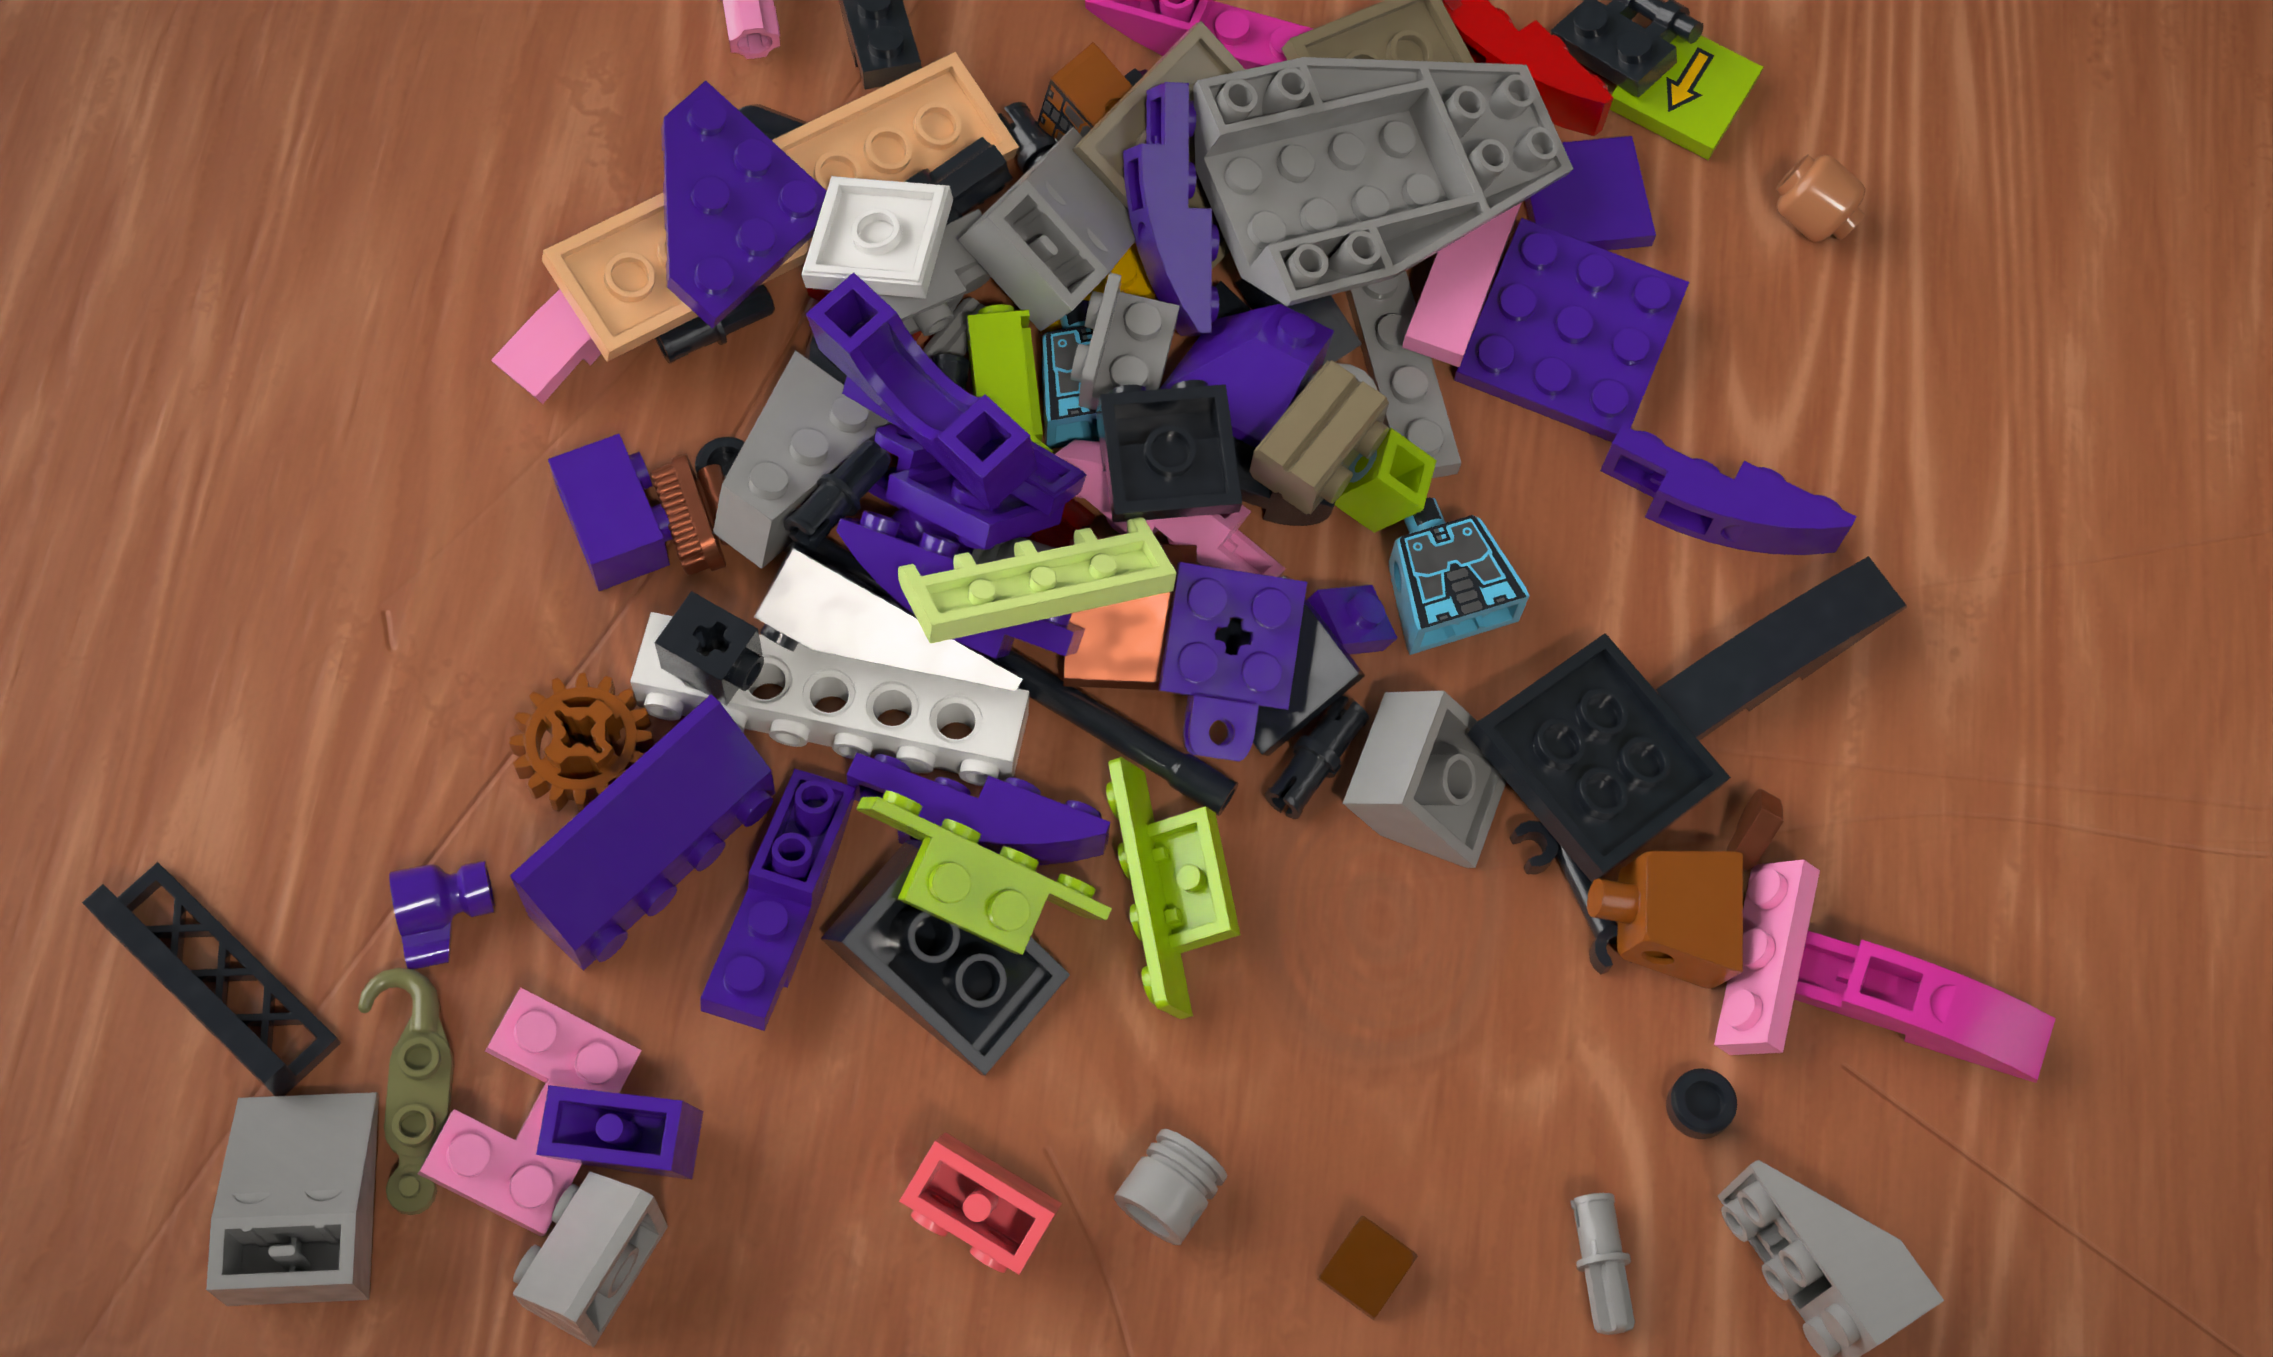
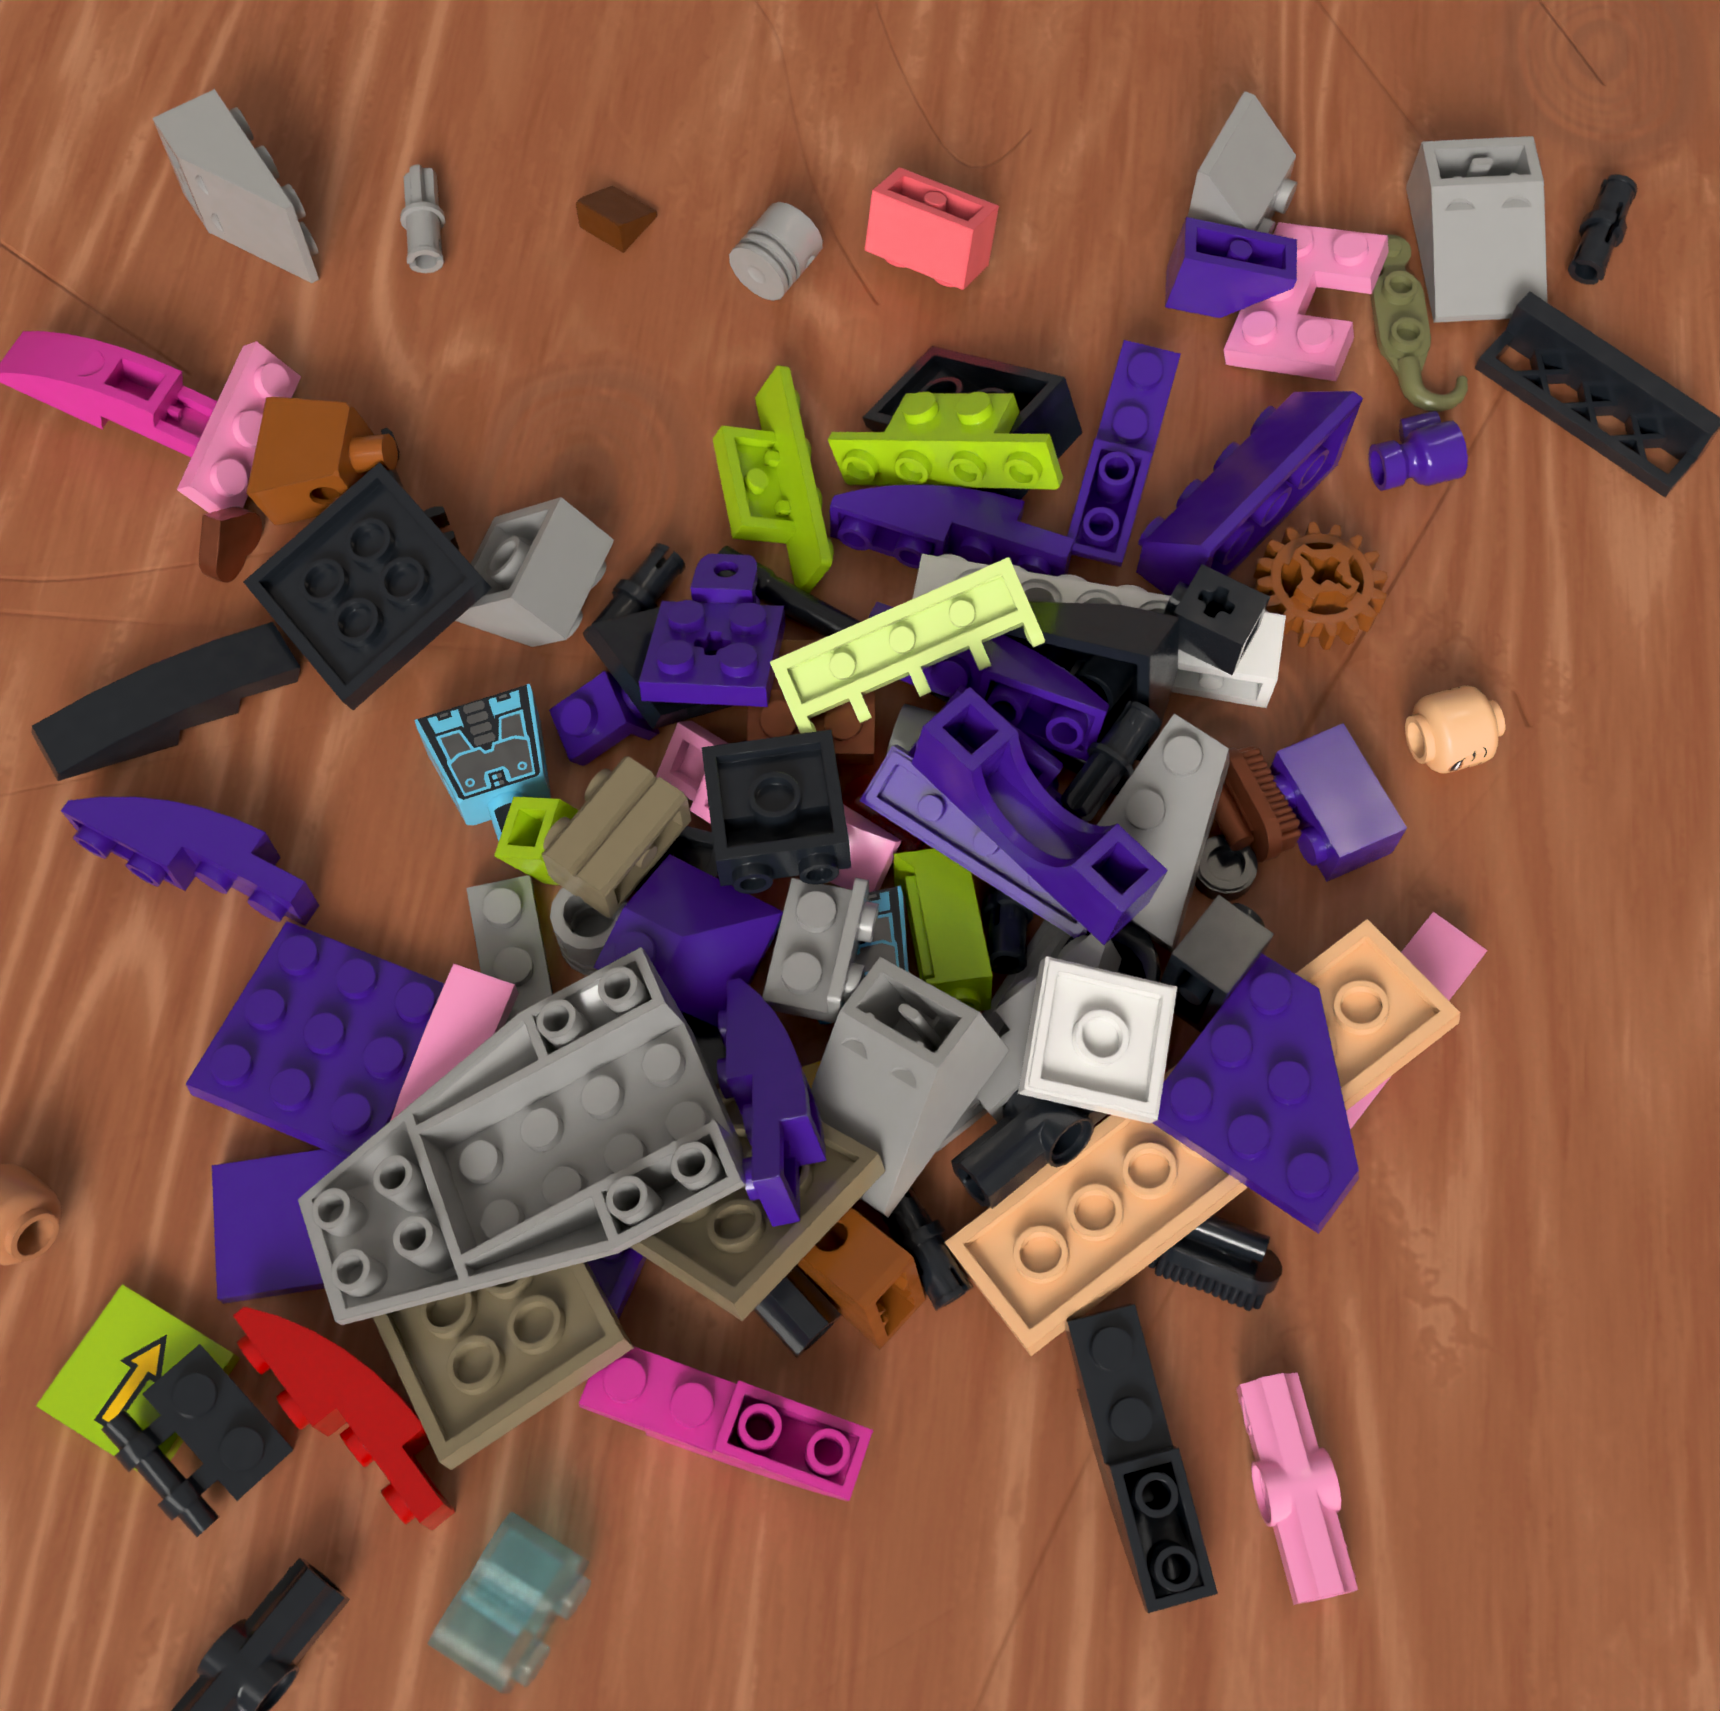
camera: 175 degrees left, 0 degrees up
black tile [1666,1068,1737,1139] -> none
none -> black brick [1160,895,1274,1033]
none -> light nougat head [1405,685,1505,774]
none -> black pin [1568,174,1638,285]

